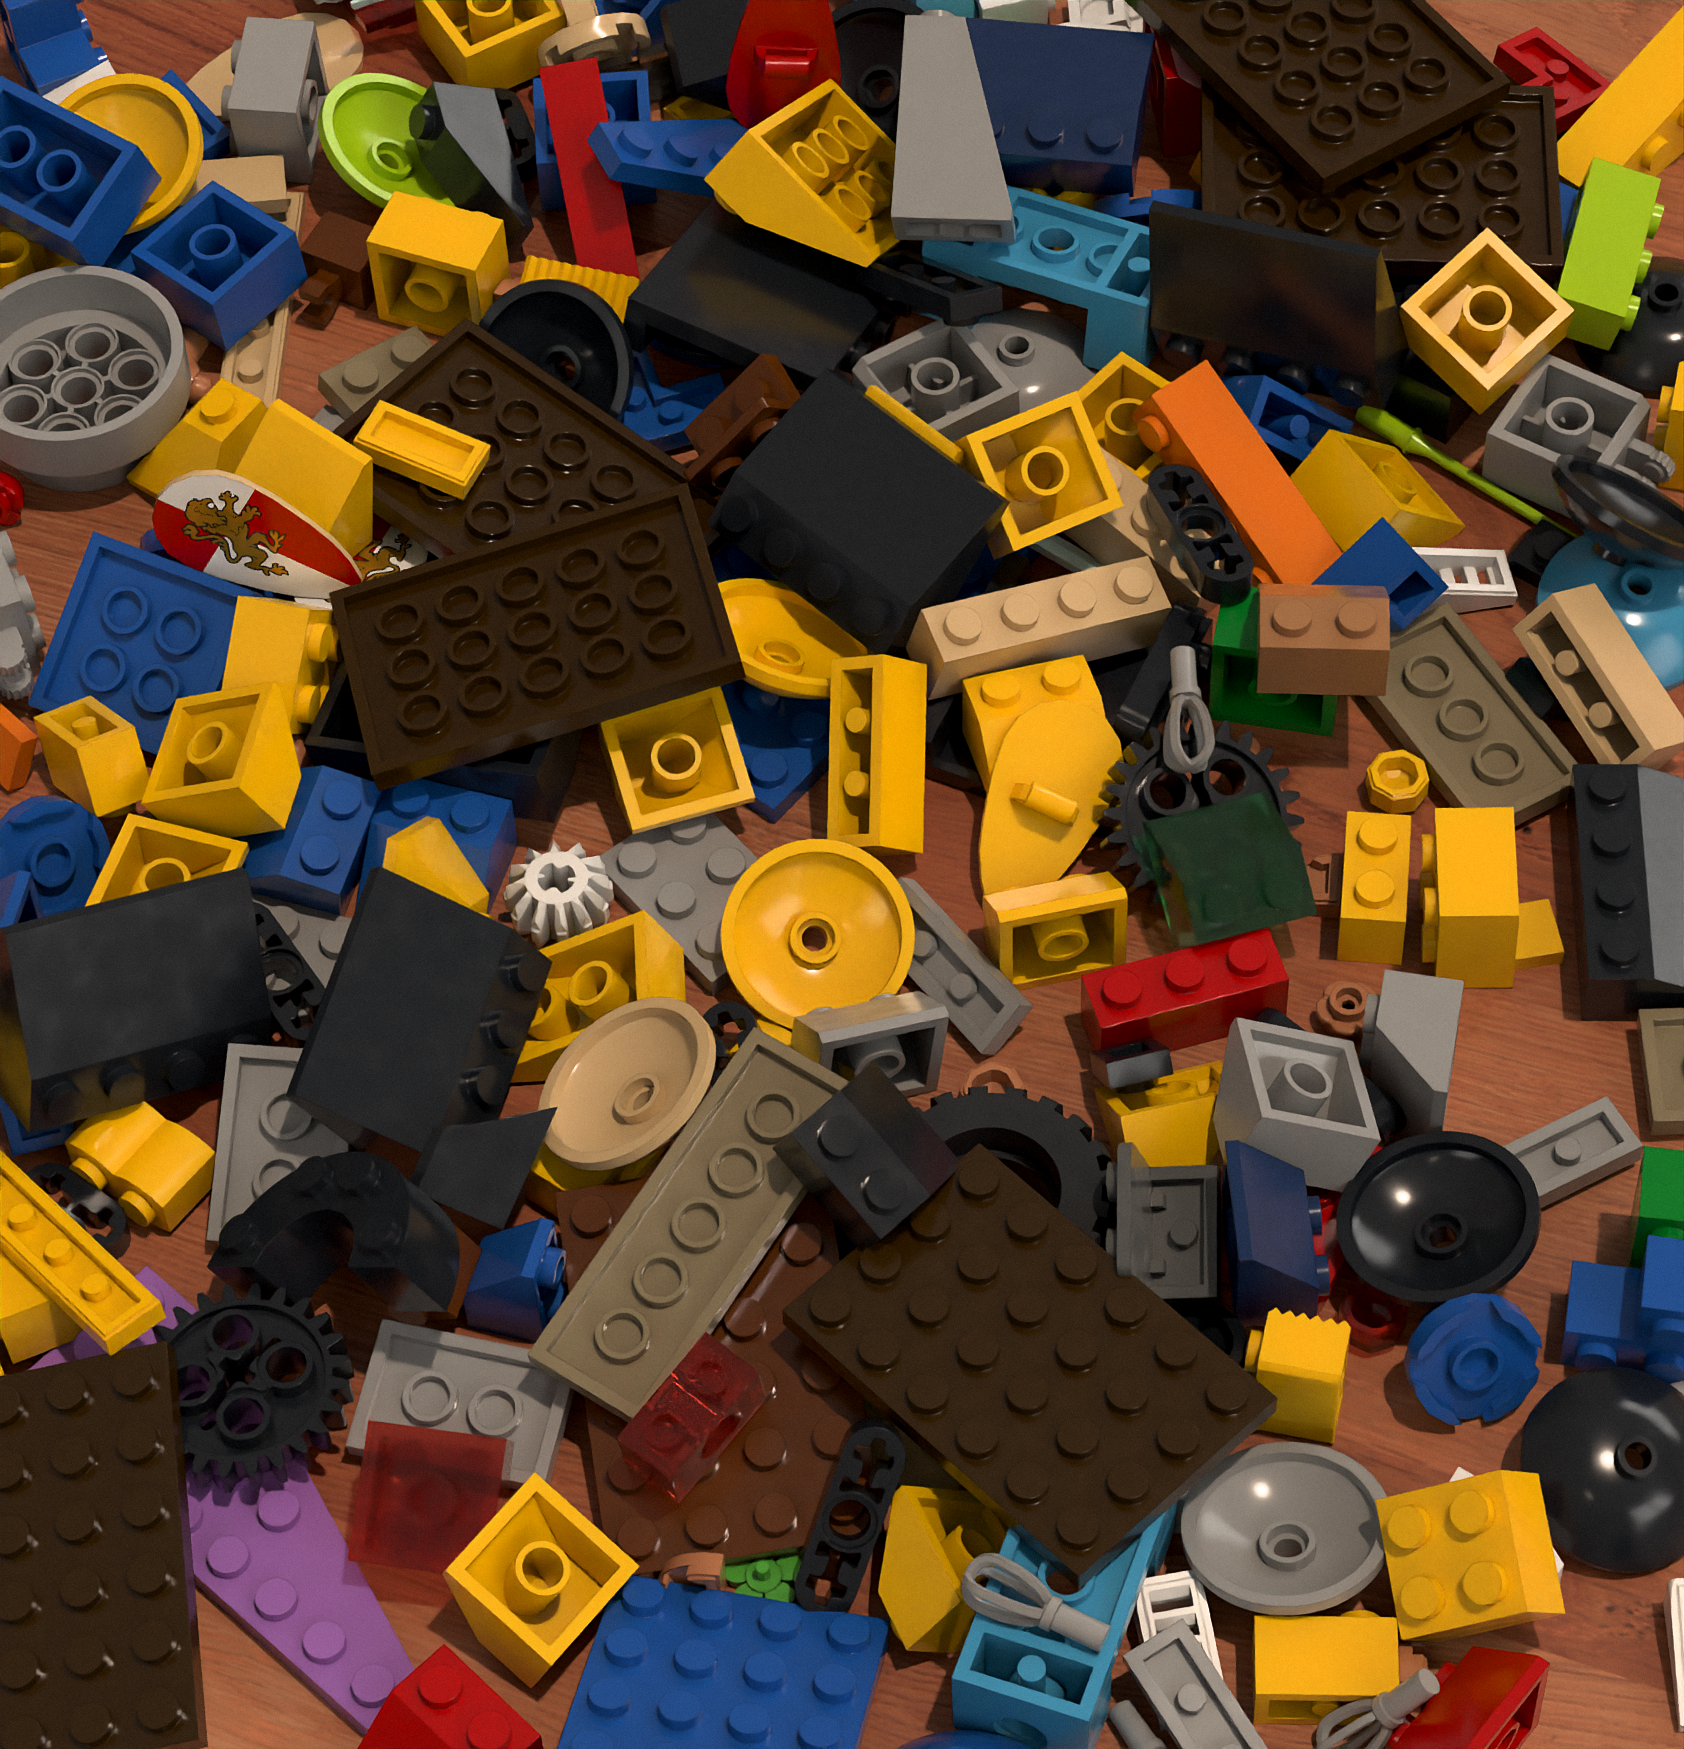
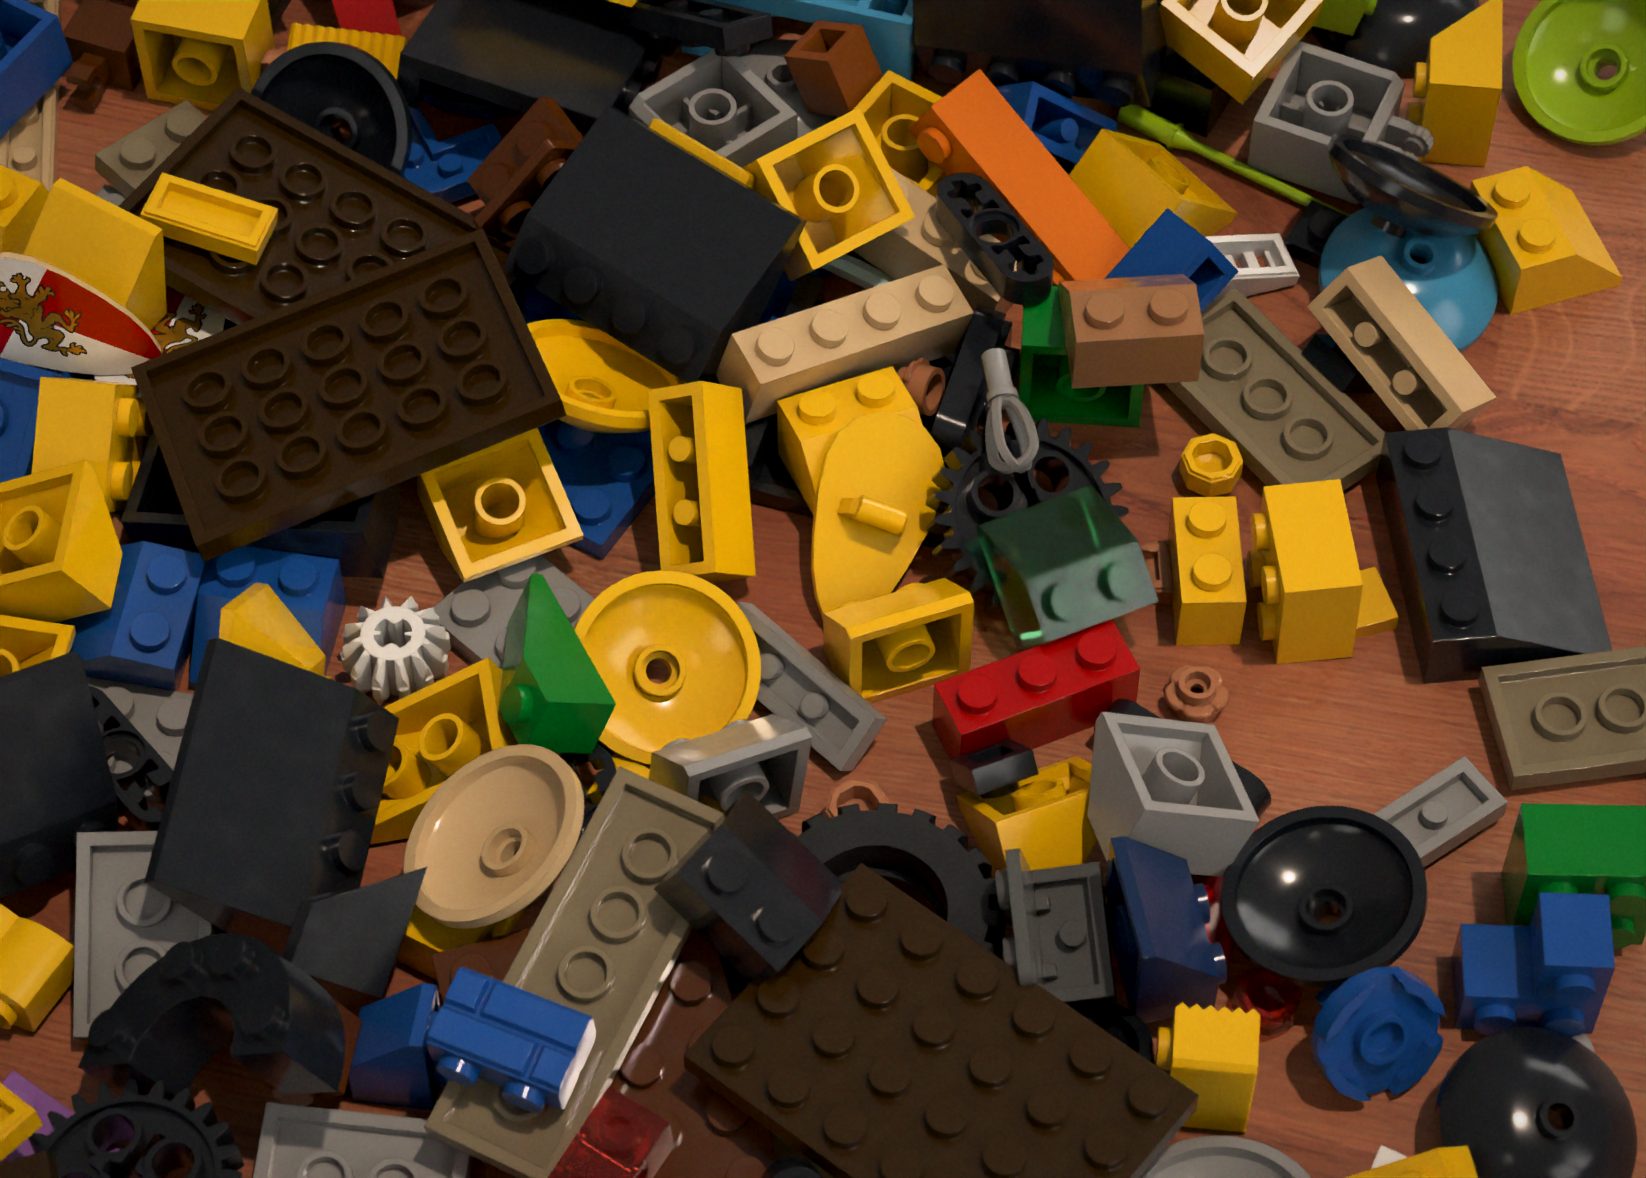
camera: 10 degrees left, 0 degrees up
light grey slope [1359,969,1464,1138] -> none
none -> blue brick [426,966,596,1113]
none -> green slope [499,574,616,754]
none -> dark orange brick [784,20,883,117]
none -> nougat plate [897,358,945,416]

